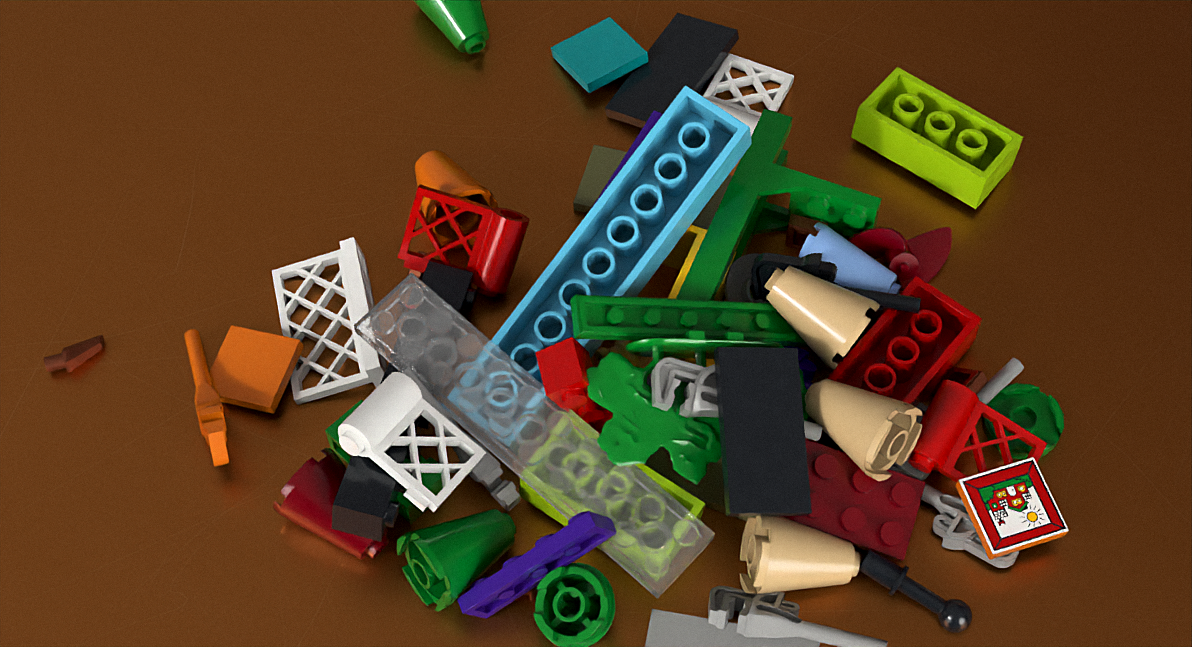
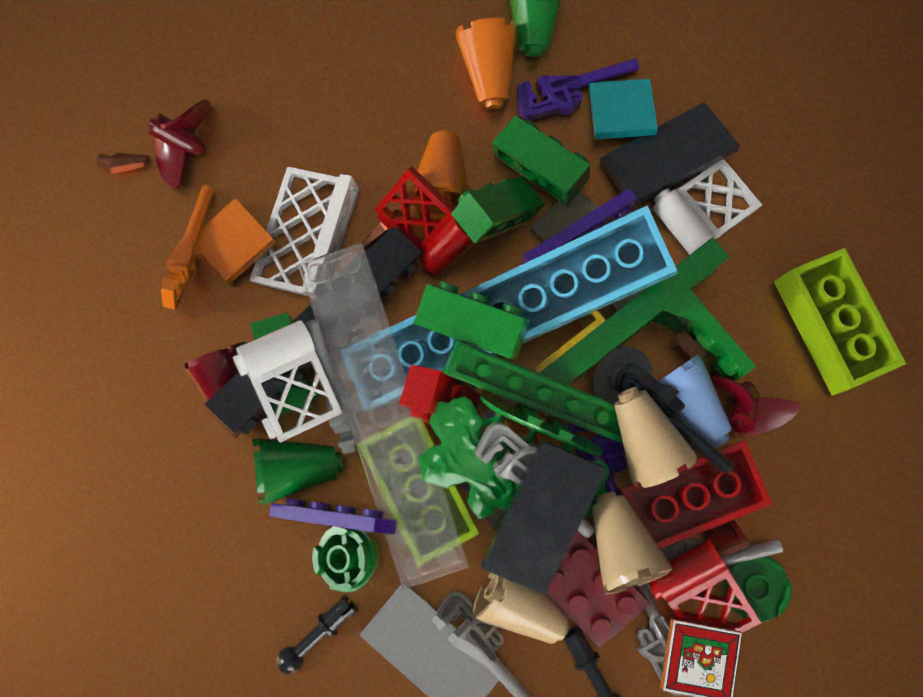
camera: 30 degrees right, 20 degrees up
none -> dark red piece [148,99,211,188]
none -> green brick [413,281,531,359]
none -> green brick [451,176,545,244]
none -> orange cone [455,18,516,109]
none -> green brick [492,115,590,206]
none -> dark purple piece [516,58,639,120]

